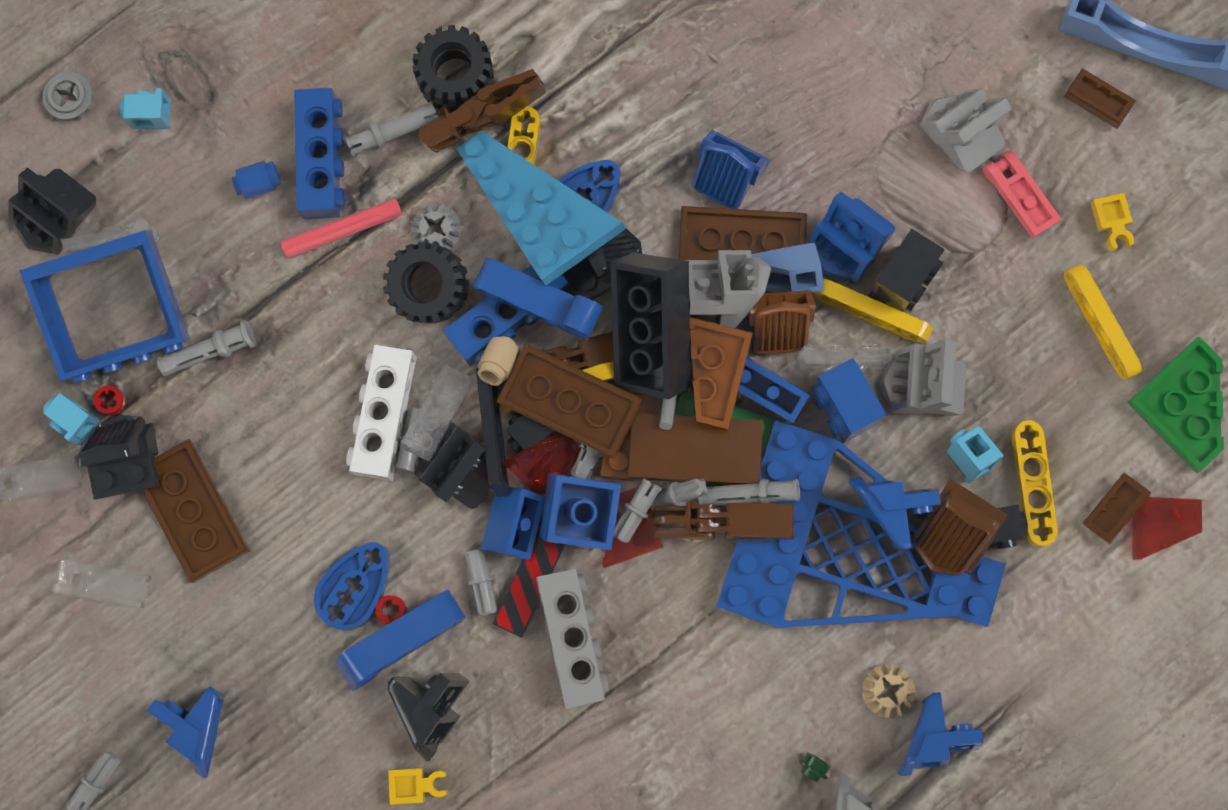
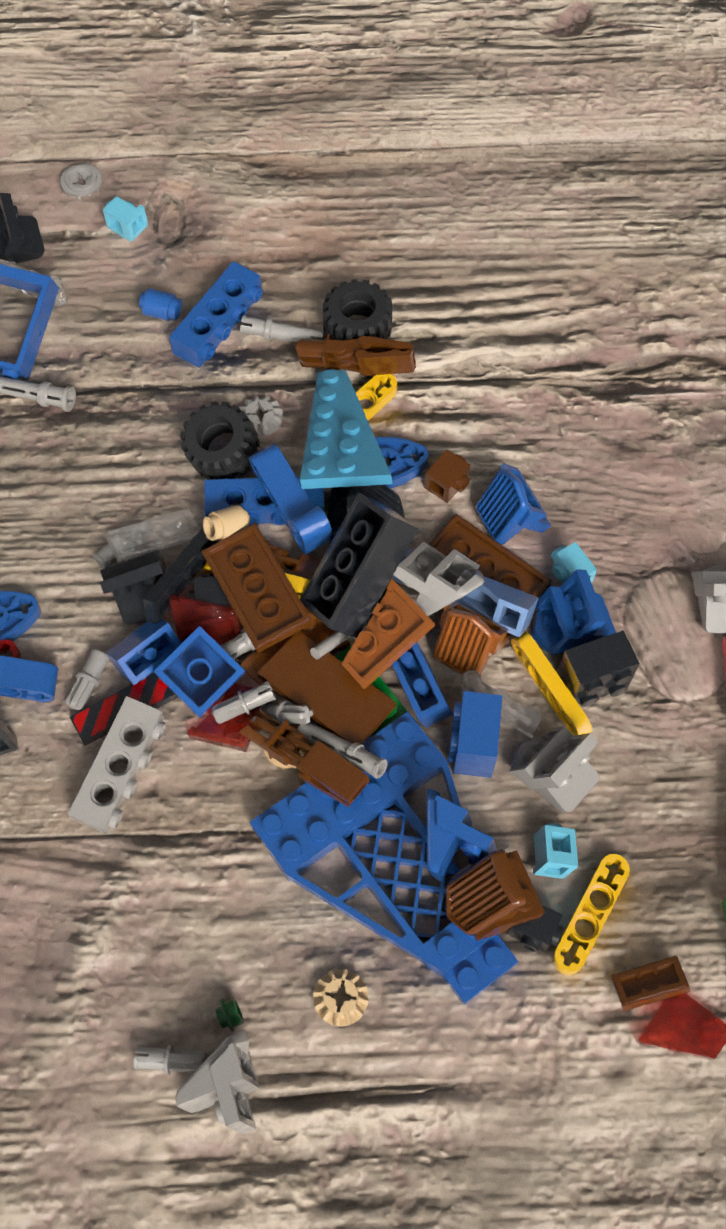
camera: 30 degrees right, 15 degrees down
coral axle [281,199,402,258] -> none
white brick [346,345,417,481] -> none
blue piece [898,692,984,776] -> none
none -> reddish brown brick [424,449,470,503]
none -> medium azure brick [550,542,597,583]

